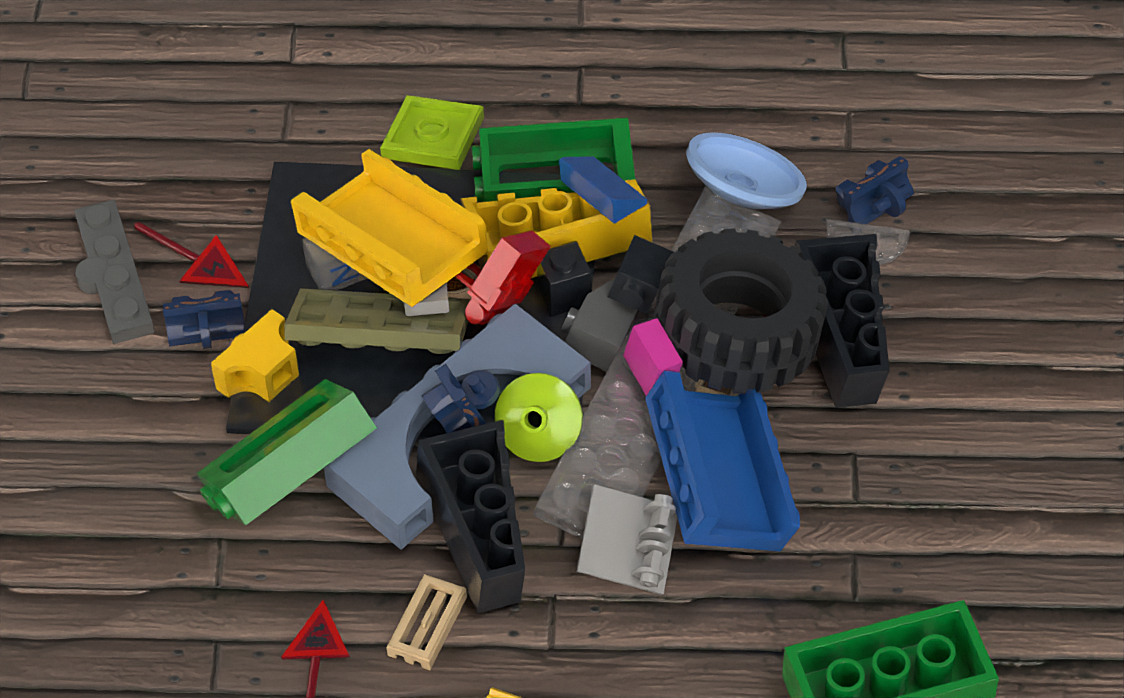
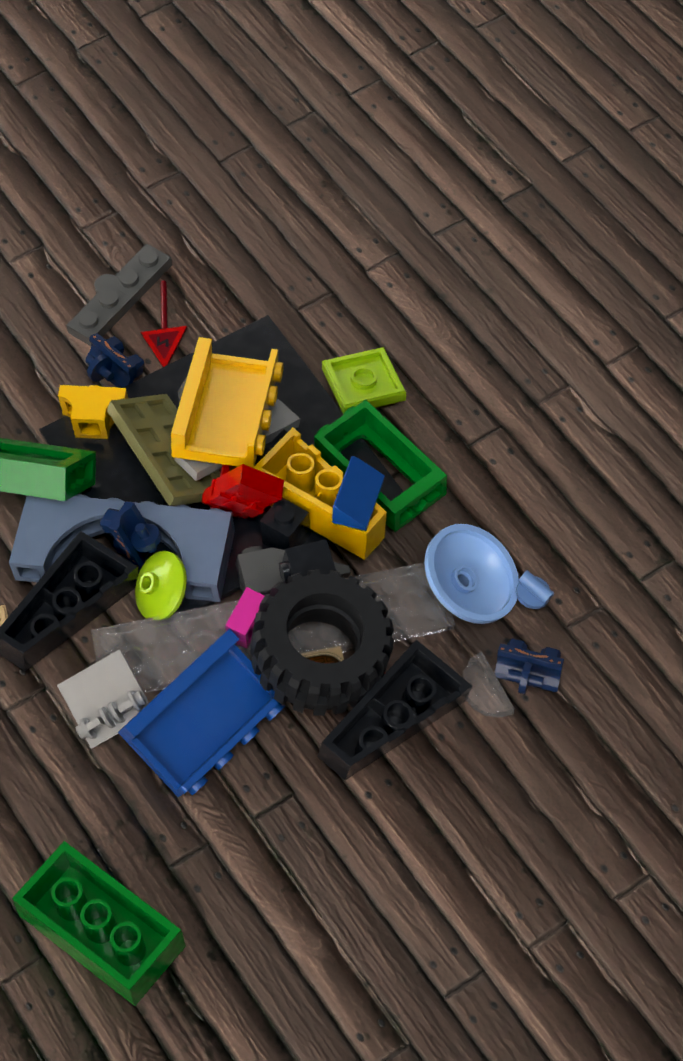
camera: 55 degrees right, 5 degrees up
none -> medium blue plate [516,570,555,609]

